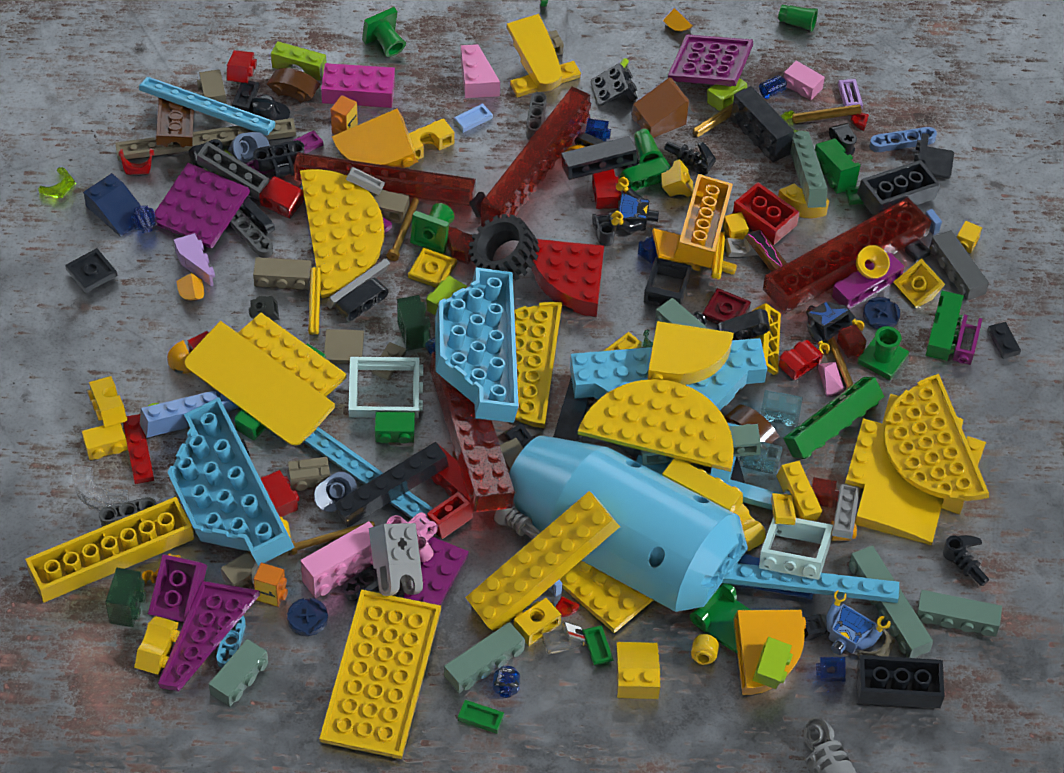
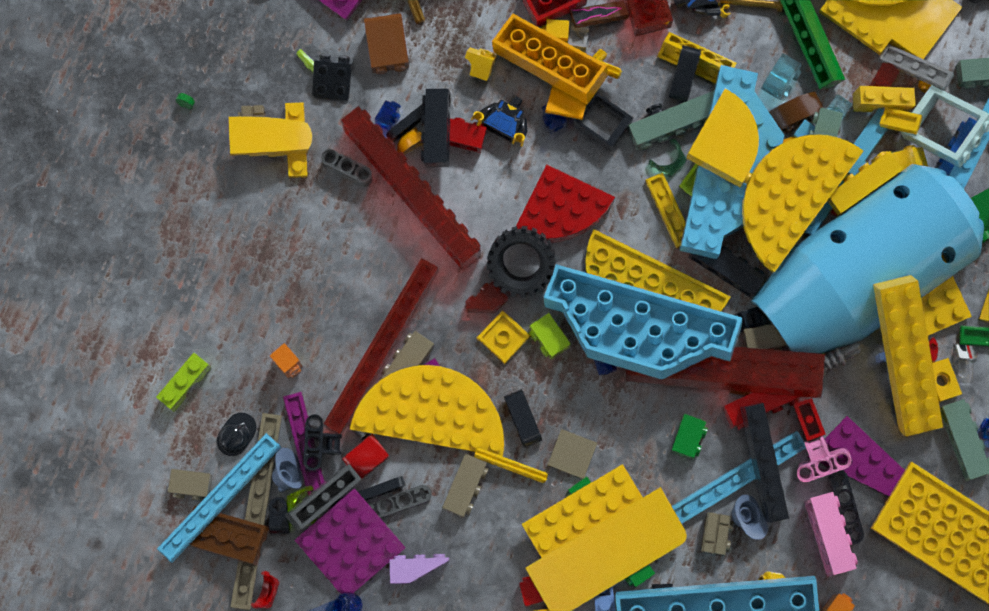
camera: 70 degrees left, 25 degrees up
light orange brick [176,273,204,301] -> none
red brick [227,50,257,83] -> none
black plate [232,81,260,112] -> none
pearl dark grey brick [249,296,279,321] -> none
red brick [260,470,300,517] -> none
reddish brown brick [267,68,321,103] -> none
dark blue tile [287,598,328,636] -> none
pearl gold bar [290,521,375,555] -> none
dark pink brick [321,63,395,108] -> none
light grey tile [326,258,390,310] -> none
light orange brick [332,108,418,174] -> none
light grey tile [346,167,385,195] -> none
light aqua window [348,357,423,418] -> none
green plant [362,7,406,57] -> none
light grey brick [369,523,423,596] -> none
dark tan plate [372,342,406,380] -> none
pearl gold bar [386,197,419,261] -> none
clear green brick [397,295,431,351] -> none
yellow arch [409,118,455,160] -> none
green plant [410,203,455,254] -> none
light blue tile [453,104,493,133] -> none
bright pink wedge [461,44,500,98] -> none
black tile [469,192,491,218] -> none
black piece [592,212,615,246] -> none
green beam [620,157,671,191] -> none
green plant [634,129,663,164] -> none
black piece [664,142,716,175] -> none
dark red tile [702,288,751,324] -> none
red brick [778,340,823,380] -> none
bright pink slope [818,362,845,397] -> none

